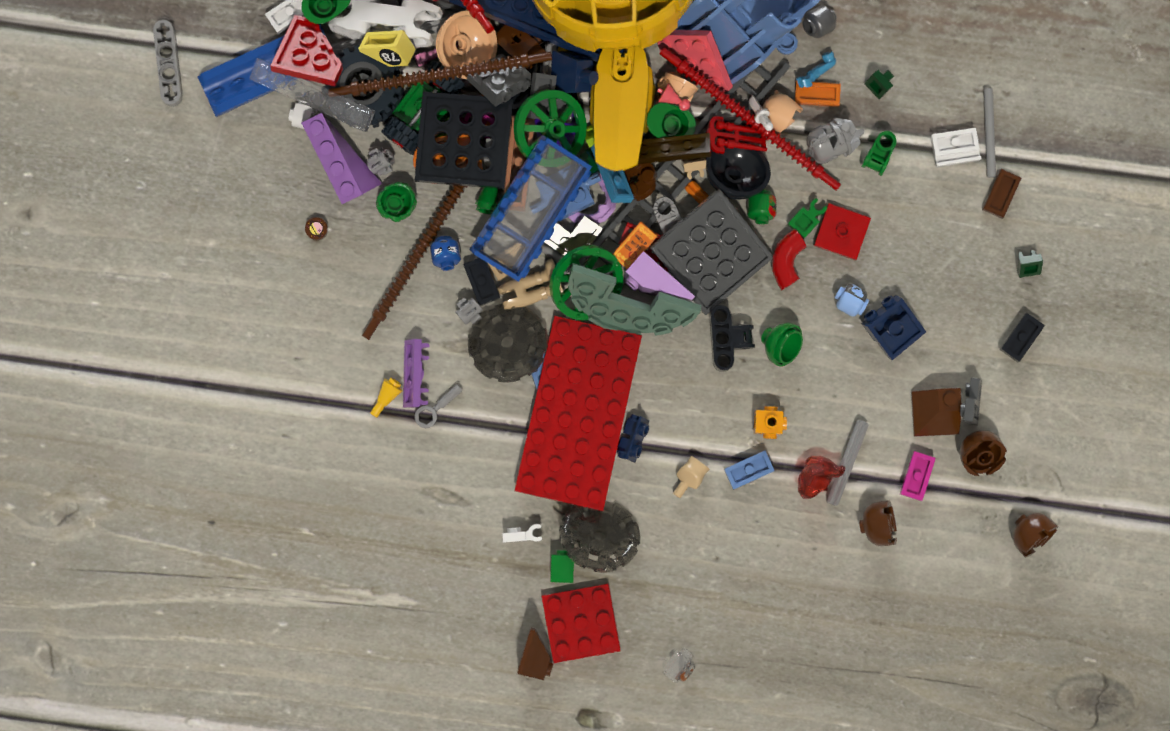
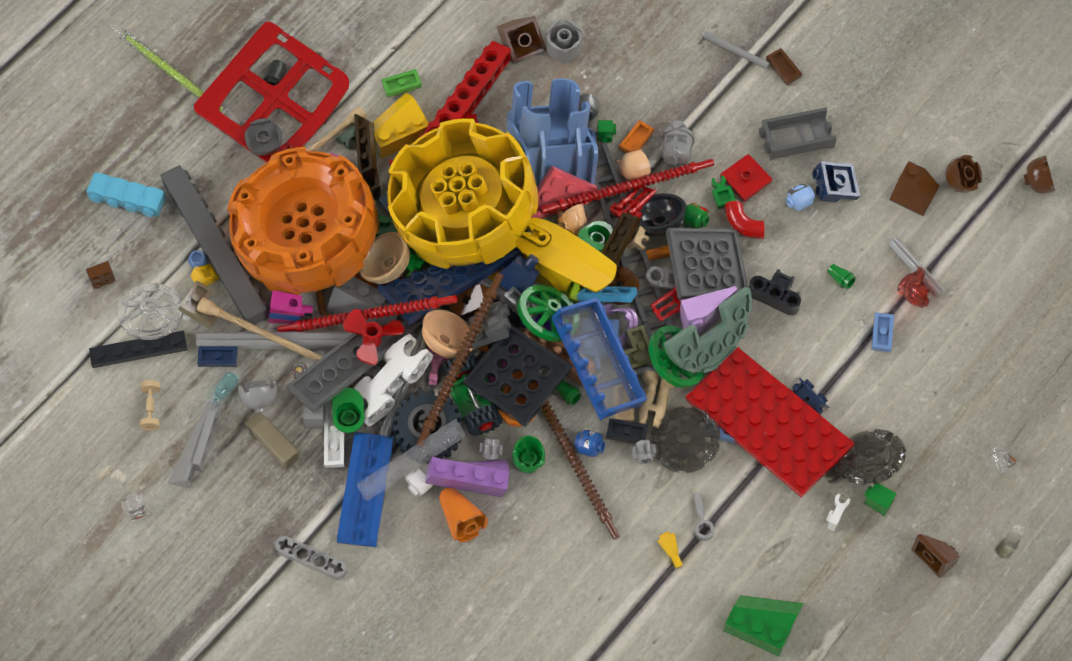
camera: 55 degrees left, 20 degrees down
plate [270,15,343,86] -> none
tile [305,217,328,241] -> none
light yellow slope [358,30,416,67] -> none
medium lavender plate [403,339,430,408] -> none
red plate [541,584,621,663] -> none
orange tile [613,221,658,269] -> none
coral piece [657,83,691,111] -> none
tan piece [673,456,710,498] -> none
white piece [749,95,773,131] -> none
light orange brick [753,406,787,439] -> none
green piece [761,323,803,367] -> none
dark azure arm [796,51,836,88] -> none
reddish brown cylinder [859,500,897,546] -> none
green piece [861,131,897,176] -> none
dark green tile [864,69,894,100] -> none
dark pink plate [900,451,936,501] -> none
white plate [930,128,981,168] -> none
dark grey plate [960,378,982,426] -> none
black plate [1000,313,1045,363] -> none
dark green tile [1017,250,1043,278] -> none
none -> orange cone [439,488,488,543]
none -> green plate [597,120,616,143]
none -> green wedge [724,595,804,657]
none -> dark grey door [759,107,837,161]
none -> green cone [827,264,856,289]

